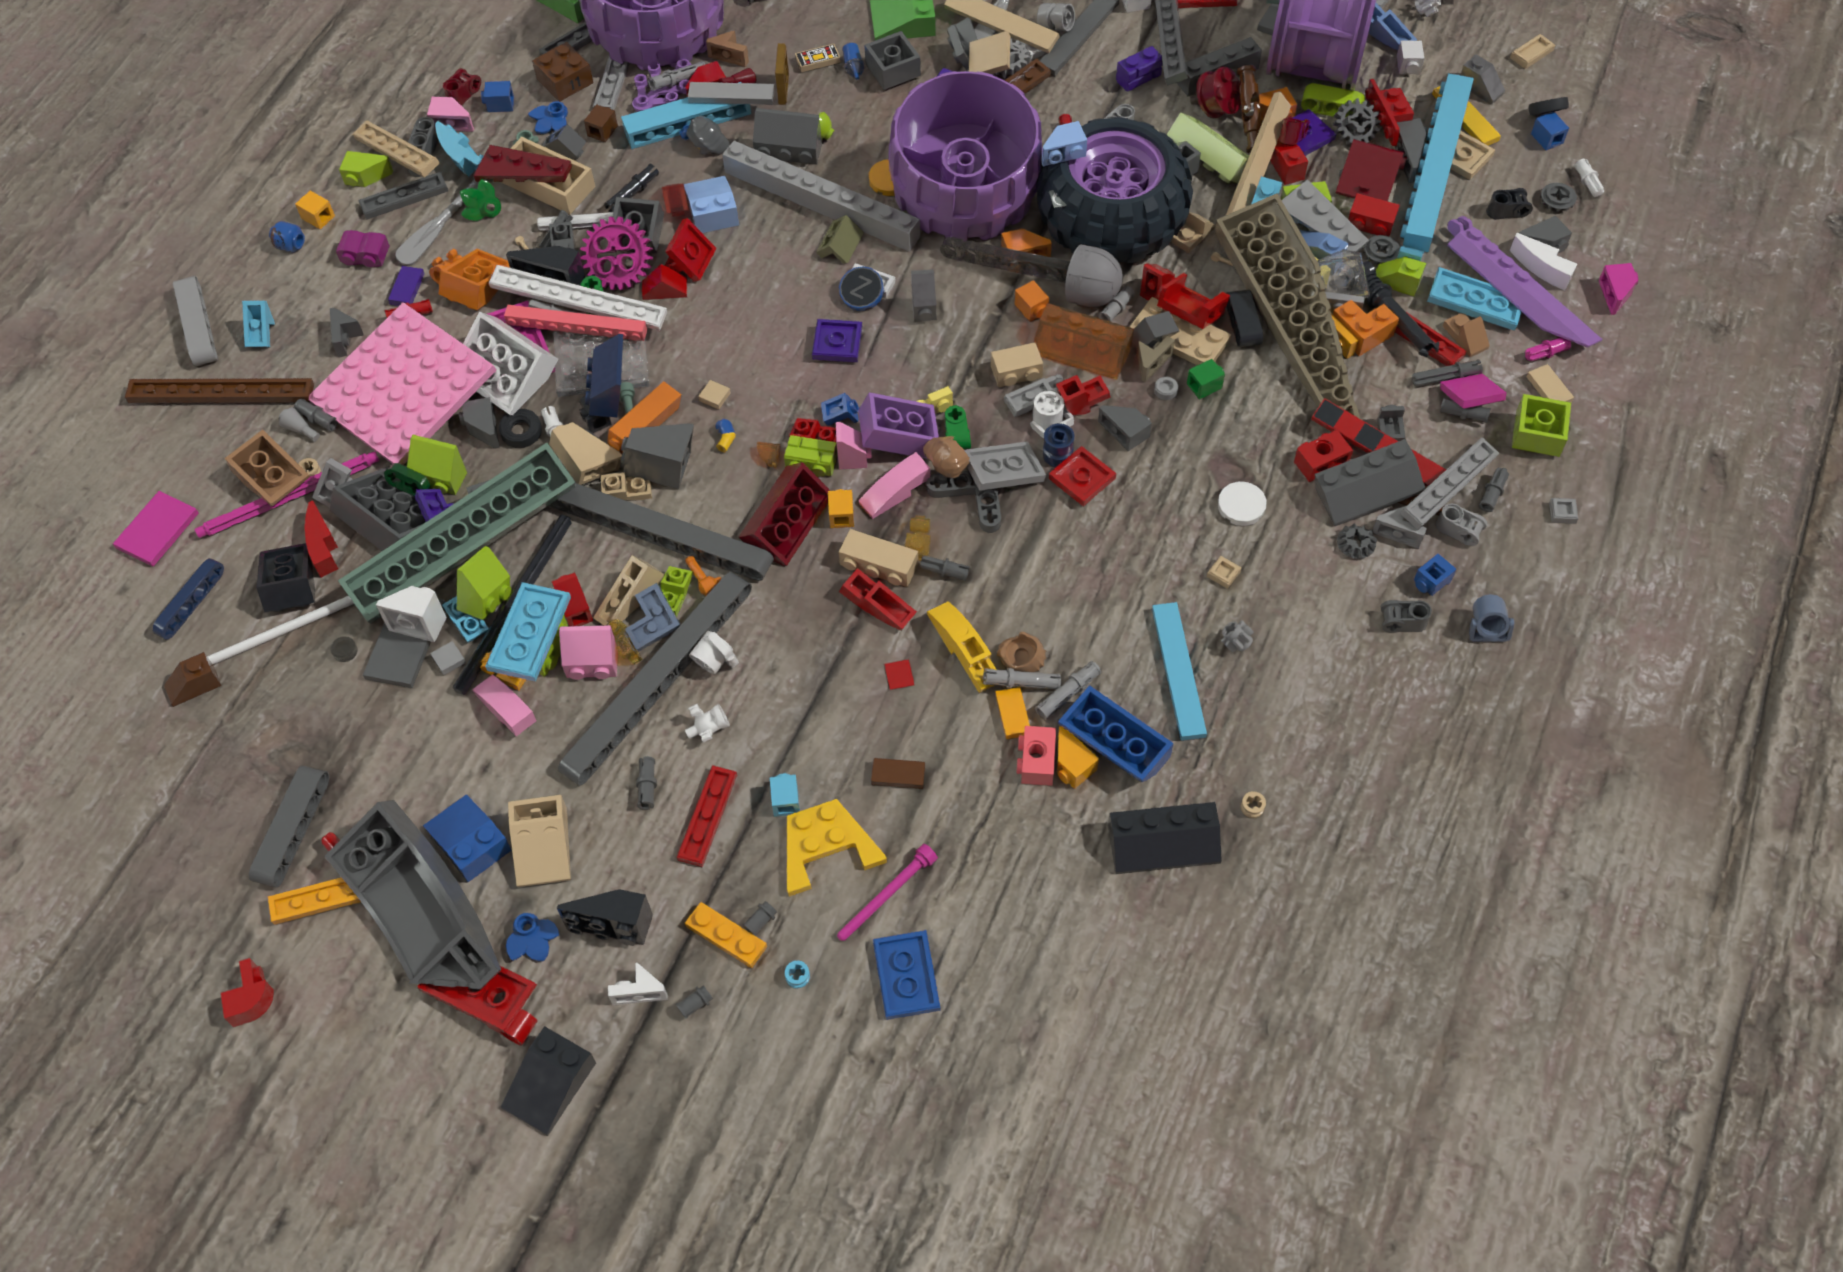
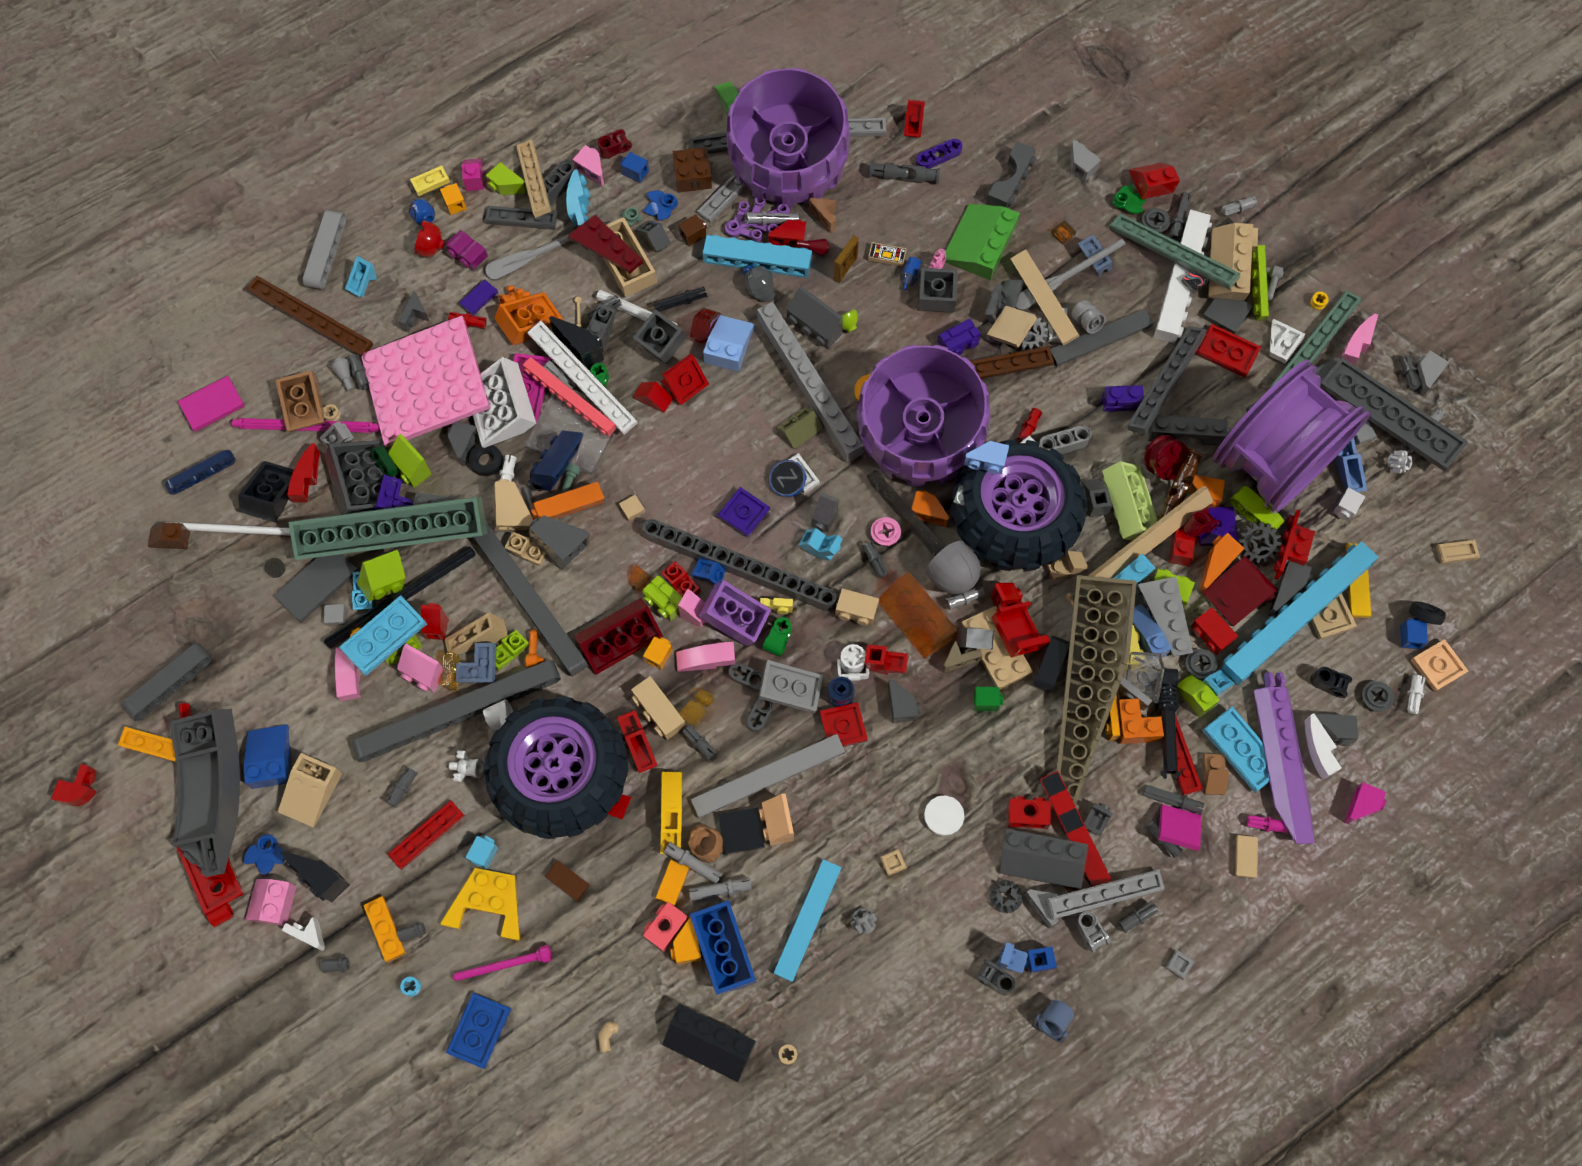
camera: 30 degrees right, 10 degrees up
white slope [376,586,447,642] -> none
green plate [460,179,501,221] -> none
black slope [501,1026,596,1136] -> none
dark pink gear [580,216,653,290] -> none
light grey tile [688,82,775,105] -> none
arm [715,419,736,453] -> none
medium nougat hair [923,436,970,478] -> none
light grey hinge [1004,374,1063,417] -> none
orange brick [1014,280,1049,322] -> none
light grey tile [1154,377,1178,400] -> none
flat silver slope [1460,54,1505,104] -> none
lime brick [1512,394,1571,457] -> none
none -> bright pink slope [245,879,297,927]
none -> light yellow plate [410,165,450,196]
none -> red cylinder [414,220,445,257]
none -> dark pink slope [462,158,484,191]
none -> black wheel [484,696,628,839]
none -> tan arm [598,1021,619,1053]
none -> dark grey beam [643,519,836,611]
none -> light grey tile [691,734,845,819]
none -> black tile [718,807,765,855]
none -> light nougat slope [759,793,794,846]
none -> medium azure brick [798,528,843,560]
none -> dark grey axle [862,541,888,578]
none -> bright pink gear [871,517,901,546]
none -> bright pink gear [929,248,947,269]
none -> medium blue slope [997,942,1028,973]
none -> orange slope [1199,533,1245,592]
none -> light nougat tile [1411,639,1468,692]

